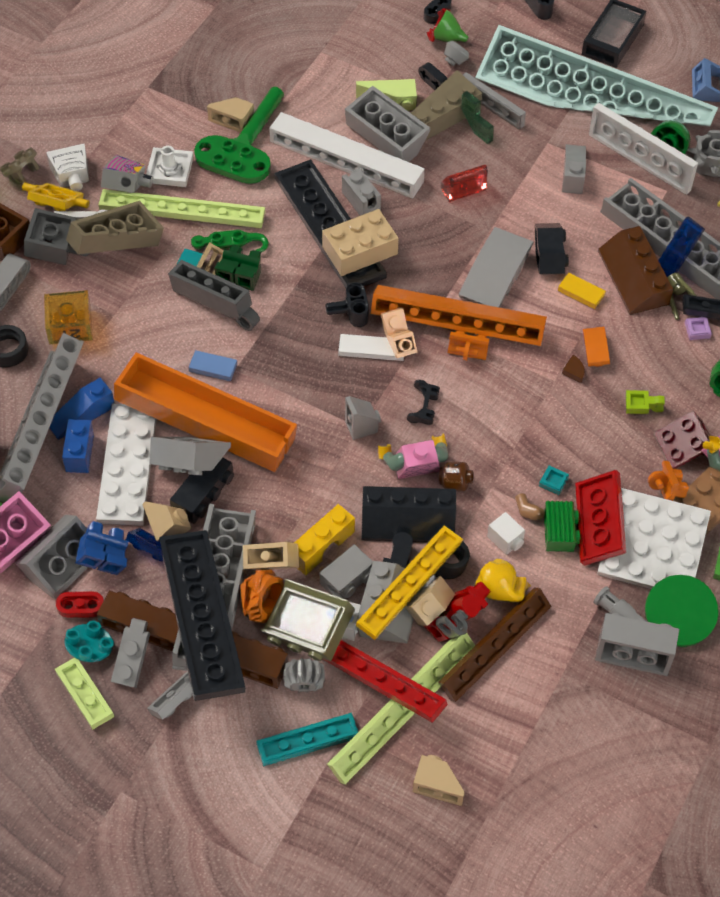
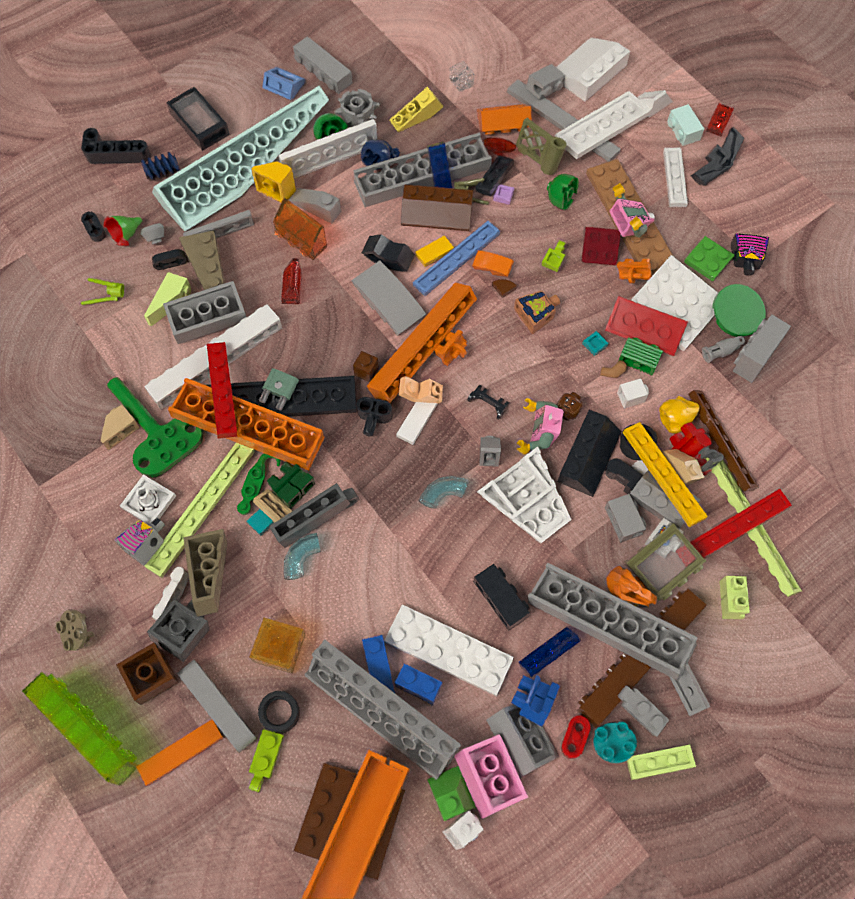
camera: 65 degrees left, 10 degrees up
yellow plate [22,182,90,211] -> none
white torso [46,144,89,191] -> none
orange piece [114,352,297,472] -> none
tan slope [142,501,191,541] -> none
light grey slope [149,437,231,475] -> none
black plate [159,530,246,701] -> none
medium blue tile [188,350,237,381] -> none
tan slope [243,542,299,569] -> none
teal tile [256,712,358,767] -> none
light grey gear [283,658,325,693] -> none
yellow arch [294,504,355,576] -> none
tan brick [322,209,399,276] -> none
light grey brick [342,168,381,216] -> none
tan slope [413,755,464,806] -> none
clear green tile [461,91,494,144] -> none
none -> lime plant [81,278,124,305]
none -> dark blue piece [141,152,180,180]
none -> orange tile [168,378,325,471]
none -> red plate [206,342,238,439]
none -> yellow slope [251,161,296,205]
none -> sand green piece [259,368,299,410]
none -> clear orange slope [273,198,327,260]
none -> clear light blue cylinder [283,533,321,580]
none -> reddish brown brick [353,351,379,382]
none -> dark blue piece [361,139,400,170]
none -> medium blue tile [413,221,500,296]
none -> clear light blue cylinder [418,476,469,509]
none -> white wedge [477,447,571,543]
none -> nougat torso [514,291,560,334]
none -> yellowish green hips [719,576,750,619]

